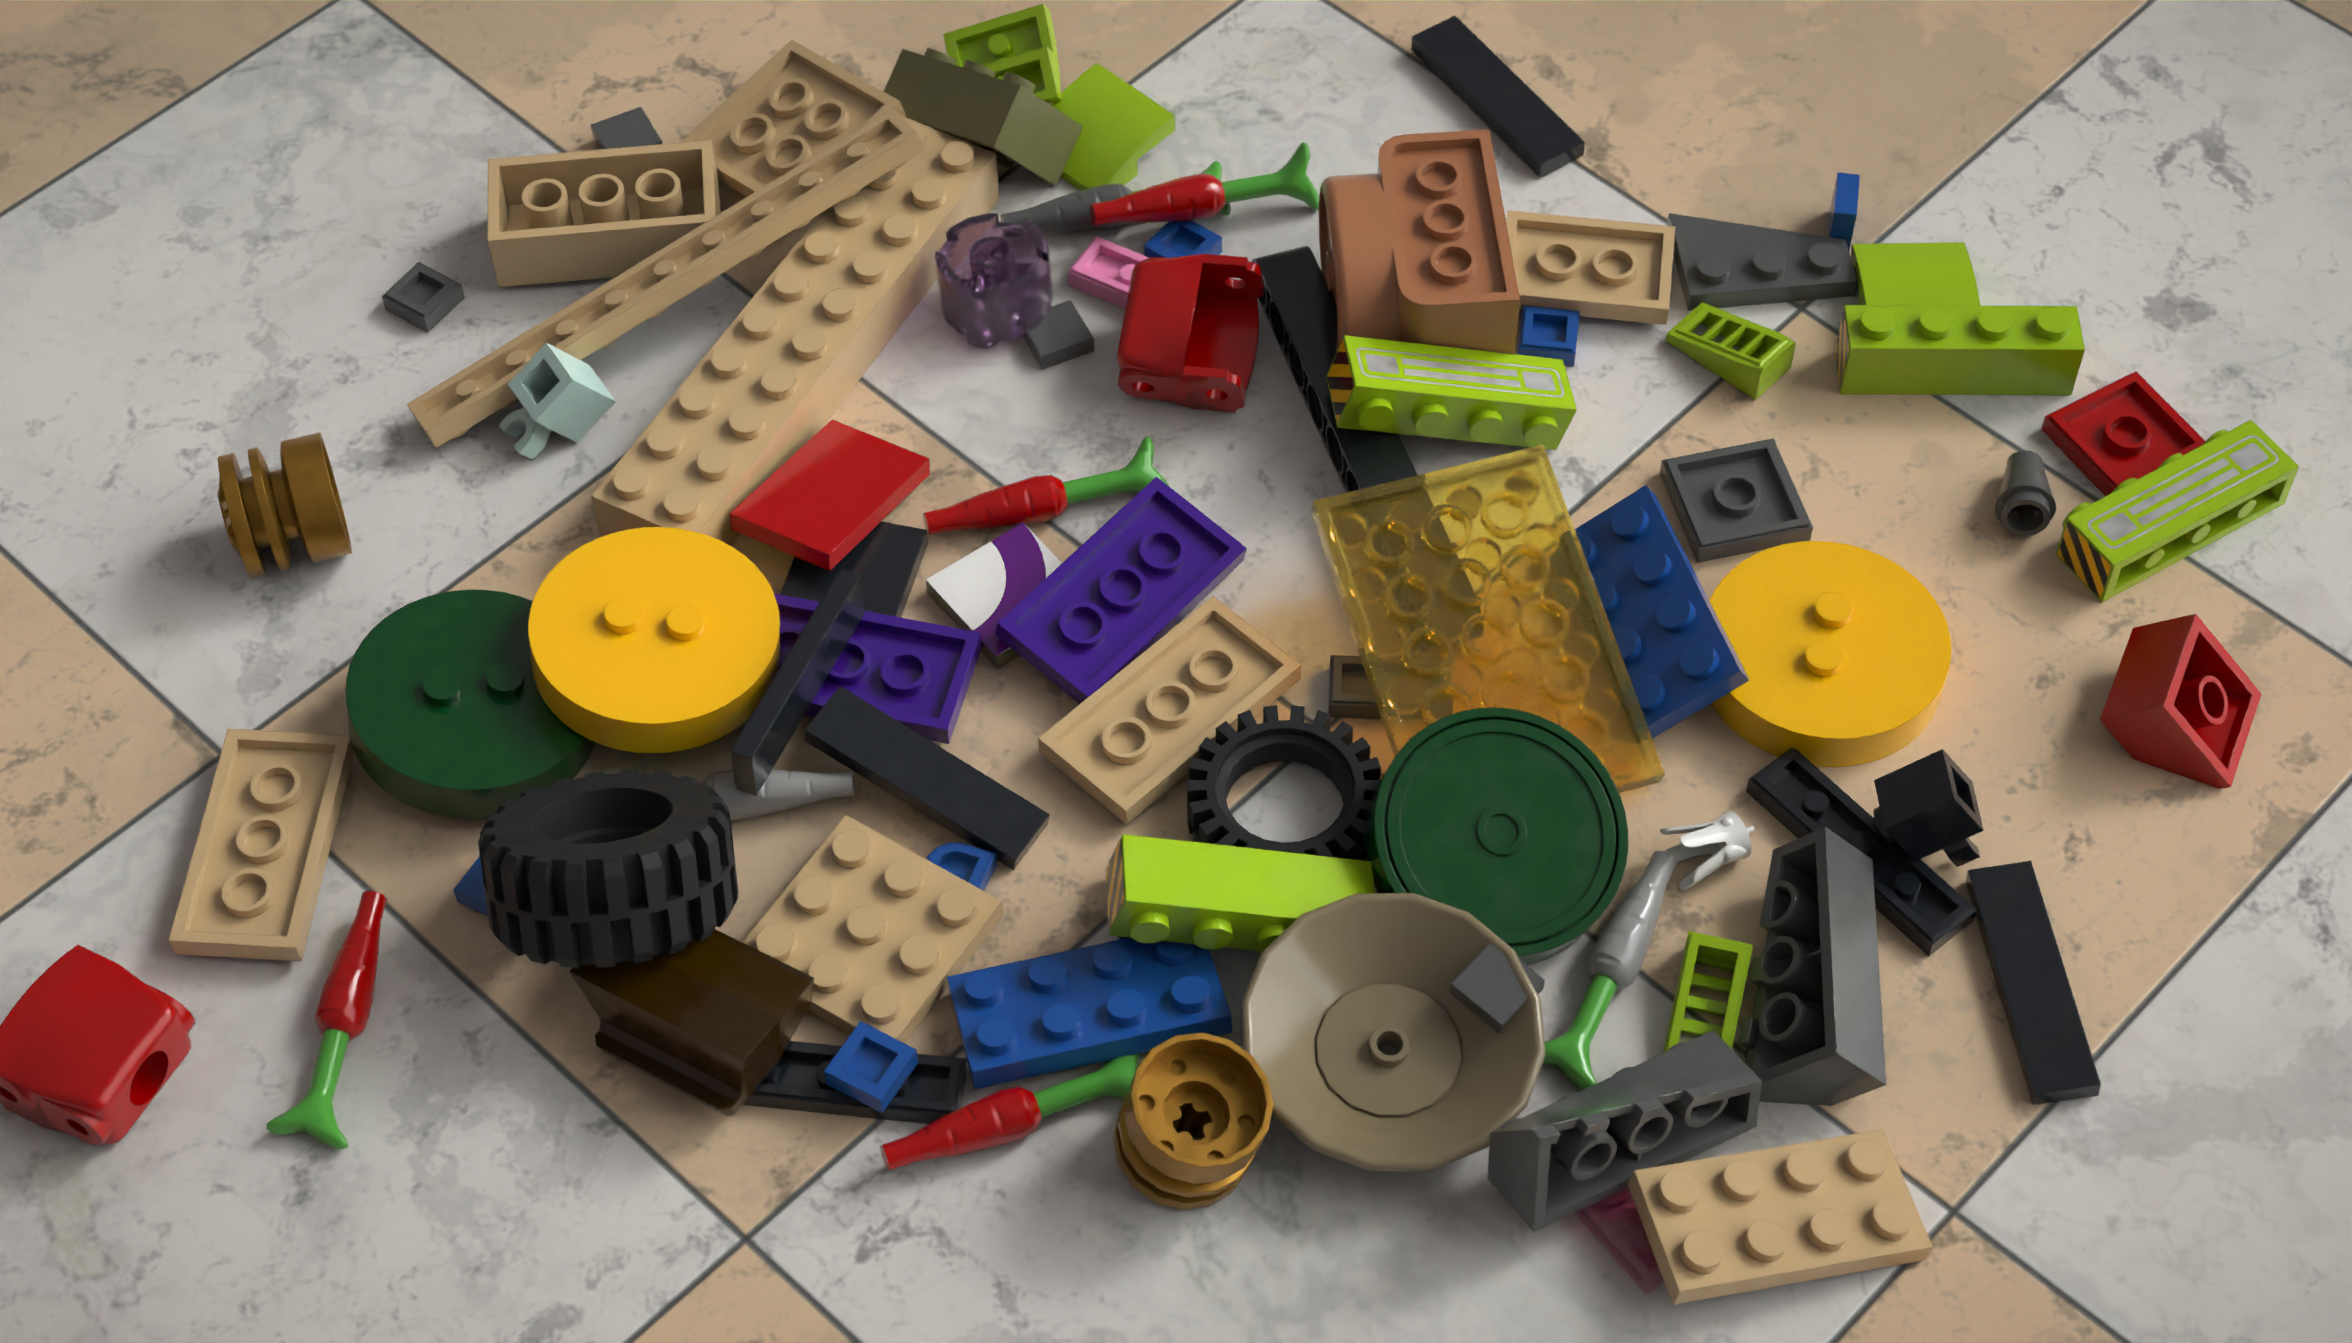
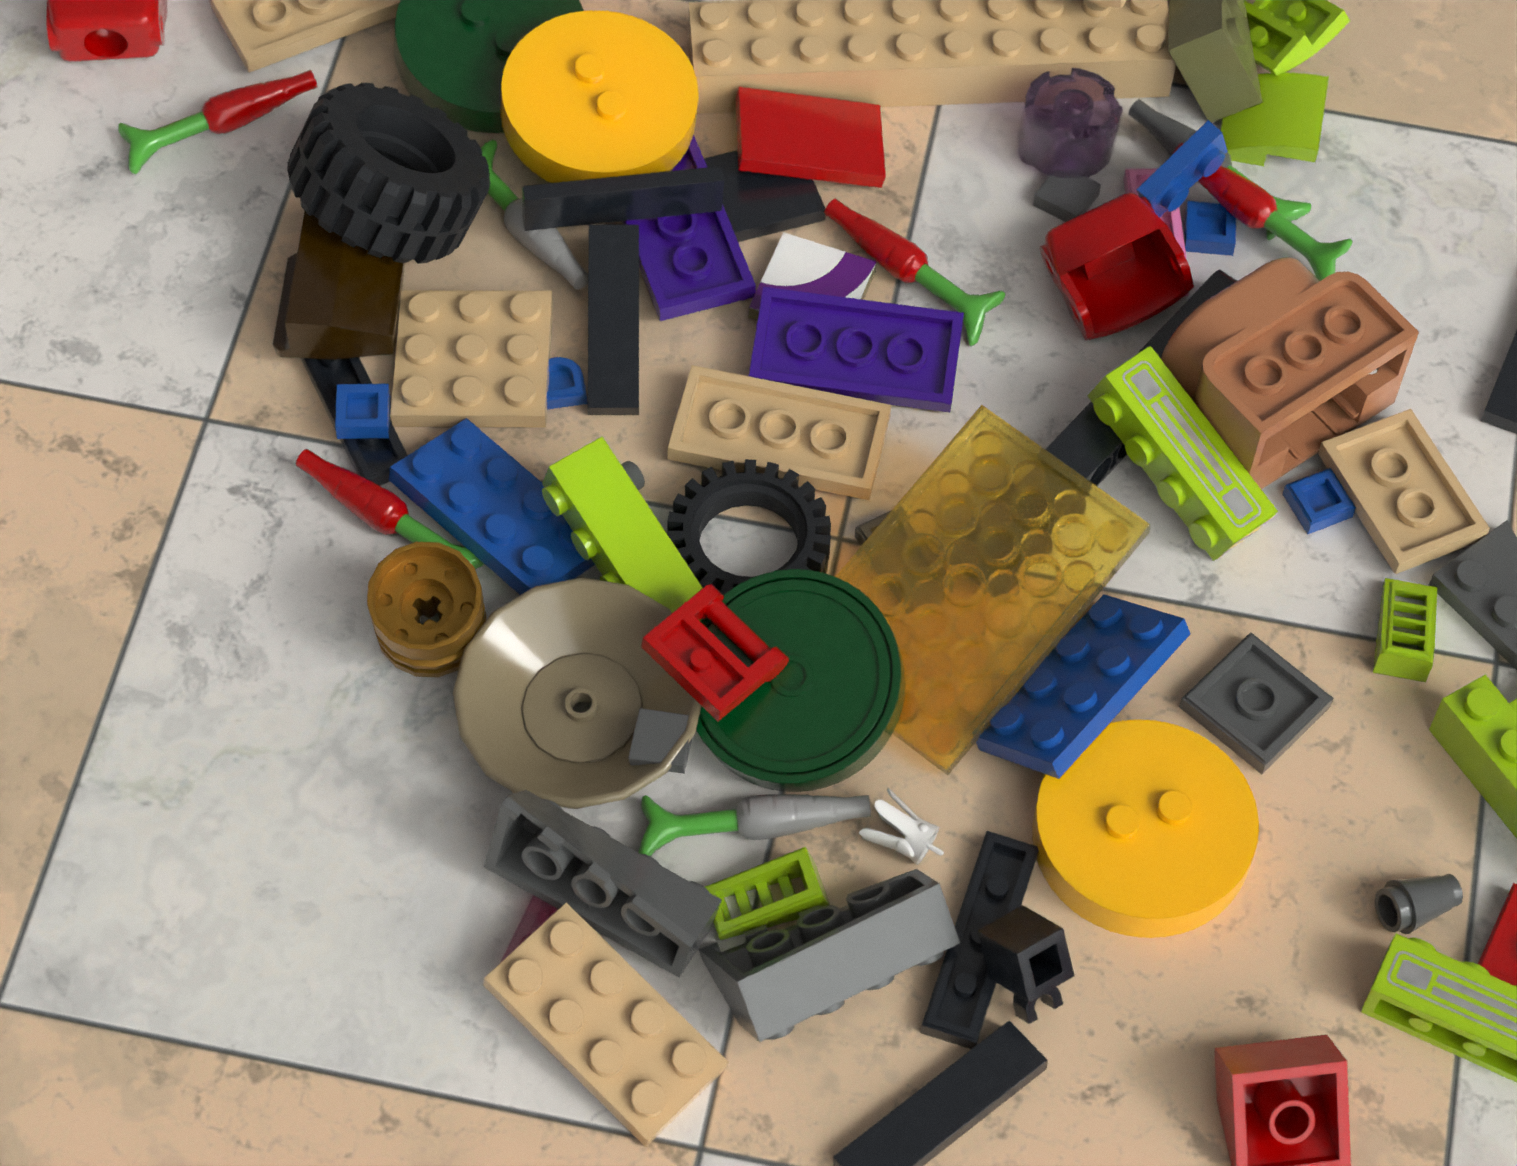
camera: 55 degrees right, 5 degrees up
none -> red plate [641,584,789,721]
none -> blue plate [1137,120,1228,217]

